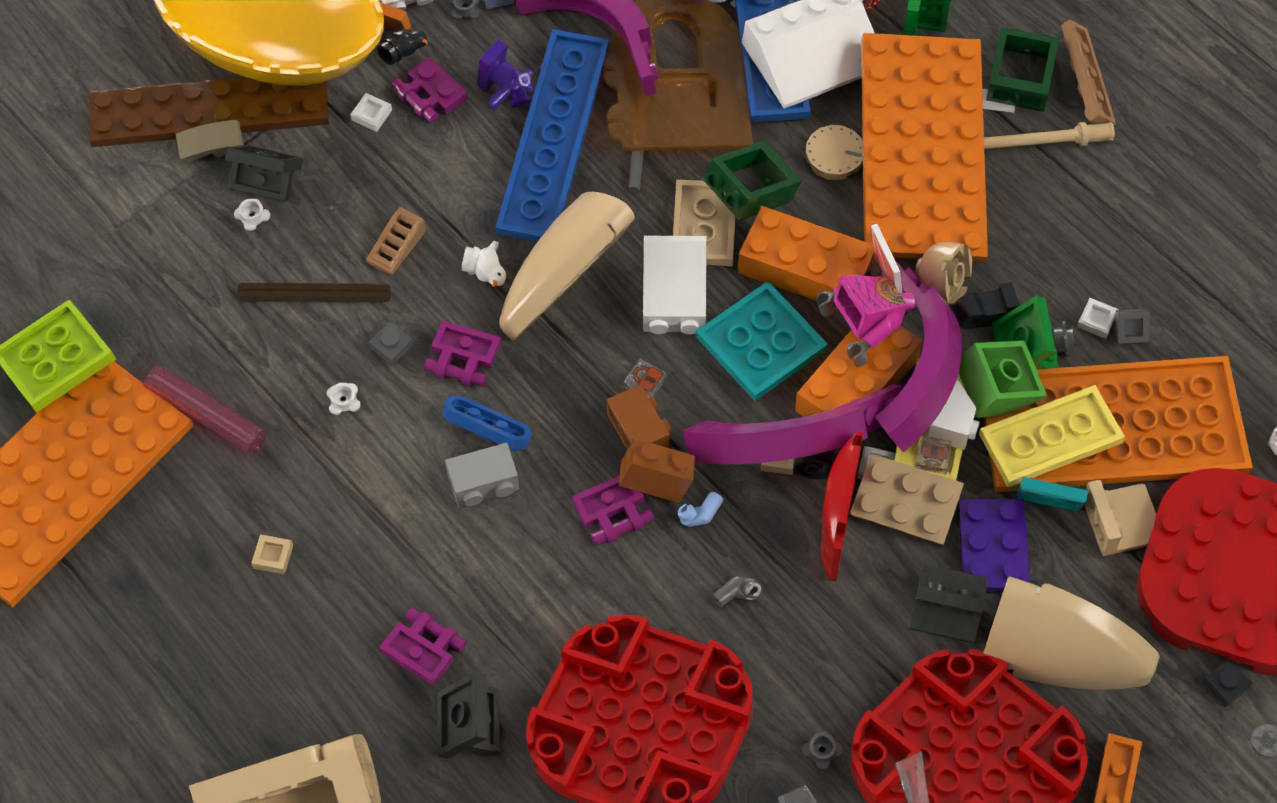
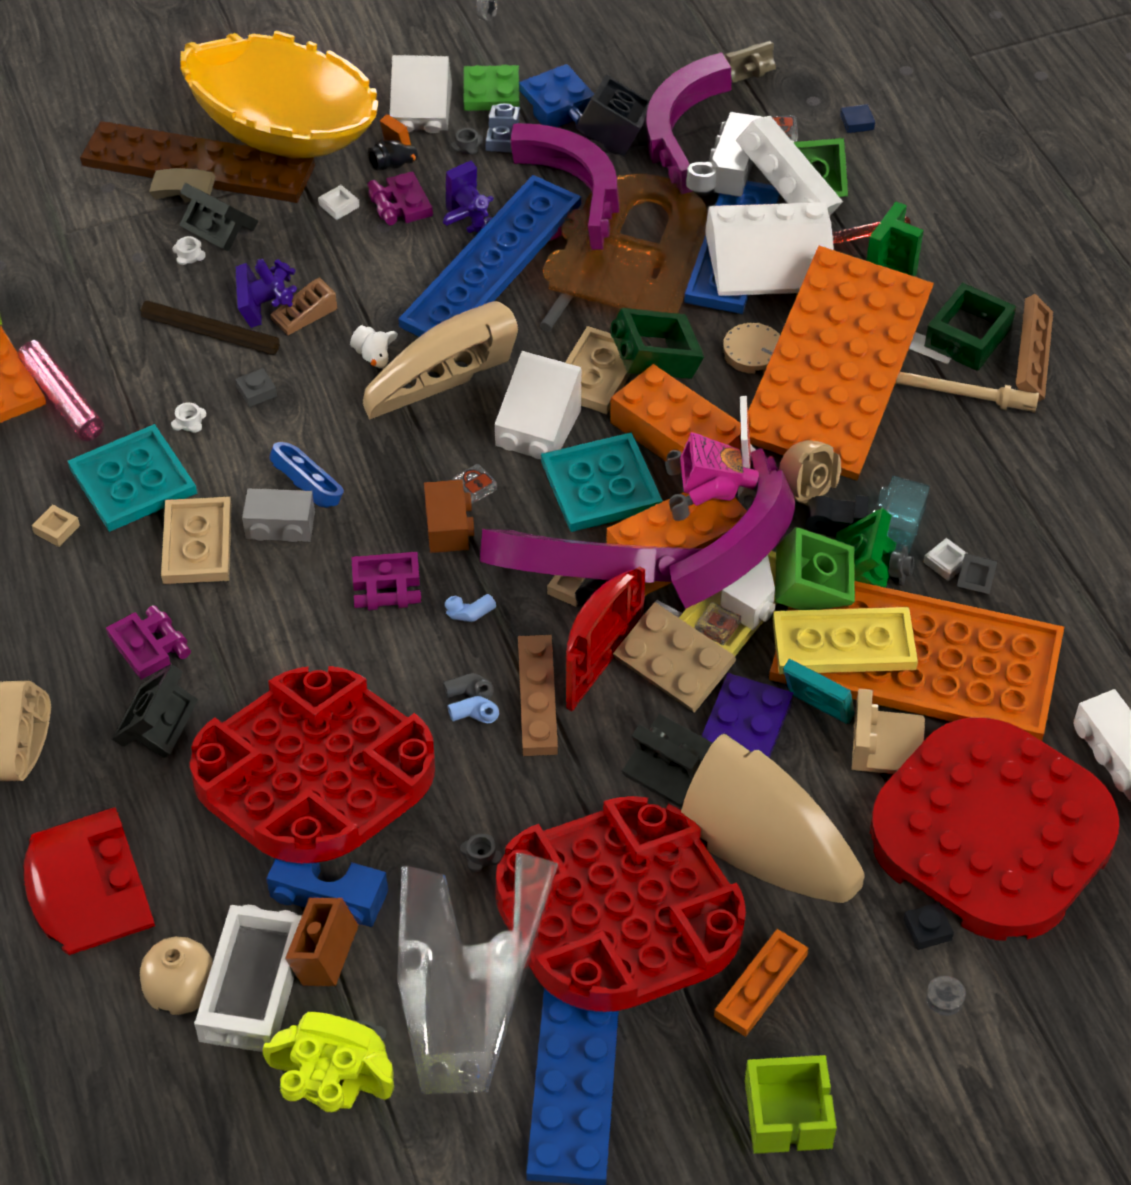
camera: 20 degrees right, 10 degrees down
magenta plate [424,320,501,387] -> none
dark orange brick [619,438,695,503] -> none
none -> teal plate [67,424,197,532]
none -> tan plate [161,497,232,584]
none -> dark purple piece [236,258,297,328]
none -> light blue arm [447,696,499,723]
none -> medium nougat plate [518,635,558,756]
none -> clear light blue brick [873,476,930,553]

